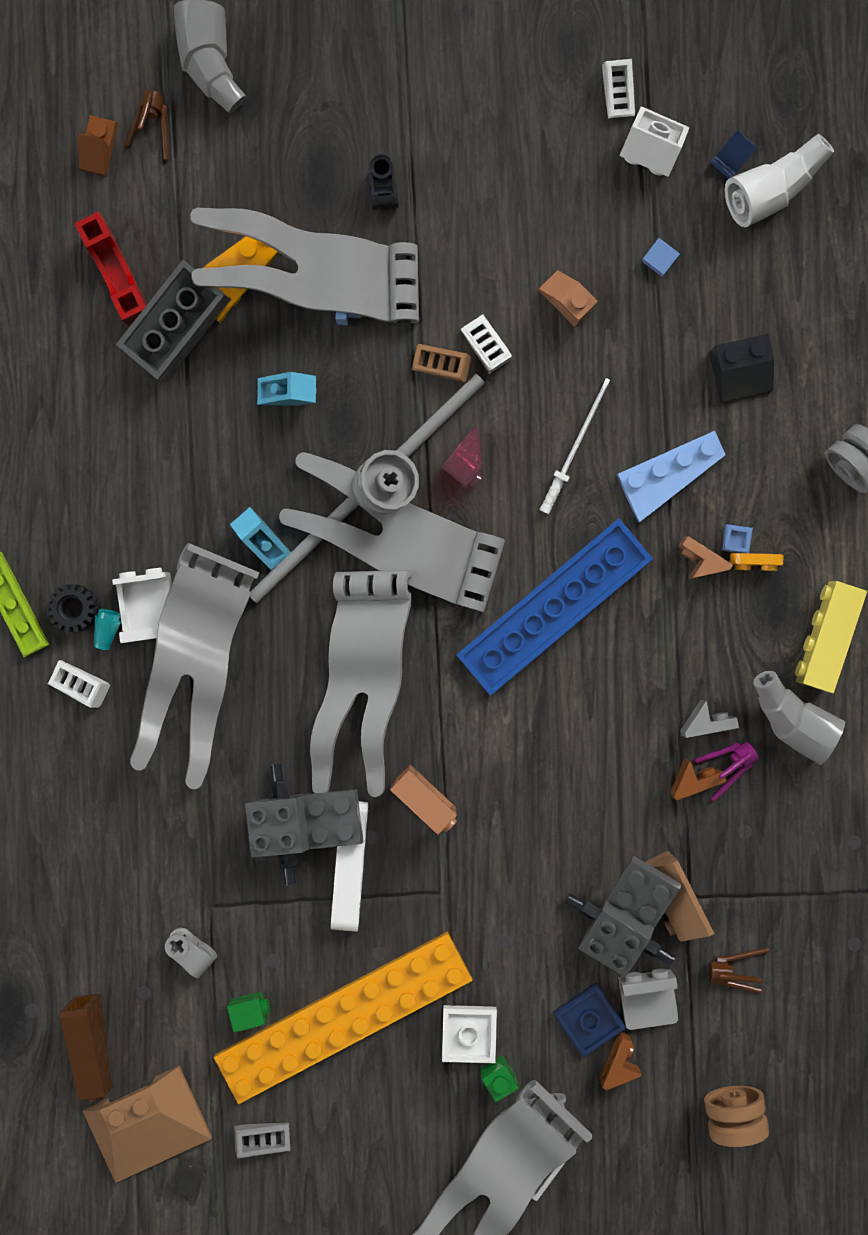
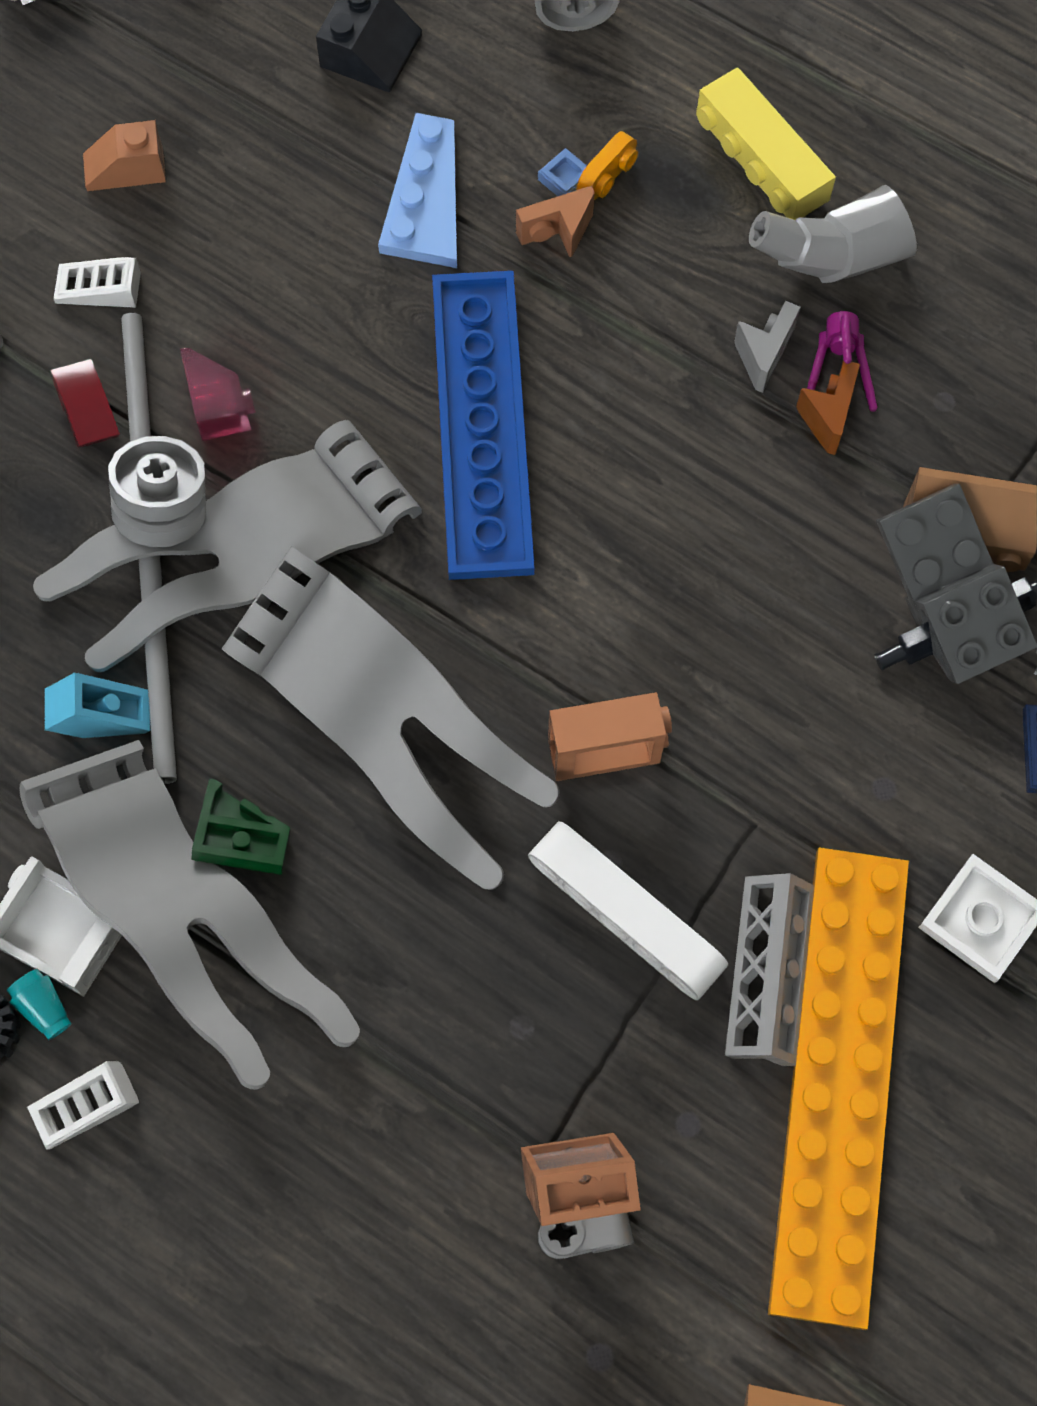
camera: 50 degrees left, 20 degrees down
green brick [227,991,271,1032] -> none
light grey slope [234,1122,290,1158] -> none
dark grey piece [245,764,364,885] -> none
medium nougat slope [412,344,472,383] -> none
white sword [539,378,610,514] -> none
medium blue tile [642,238,680,277] -> none
none -> dark red slope [50,359,120,448]
none -> dark green wing [191,779,290,875]
none -> nougat window [521,1133,641,1226]
none -> light grey fence [725,873,814,1066]

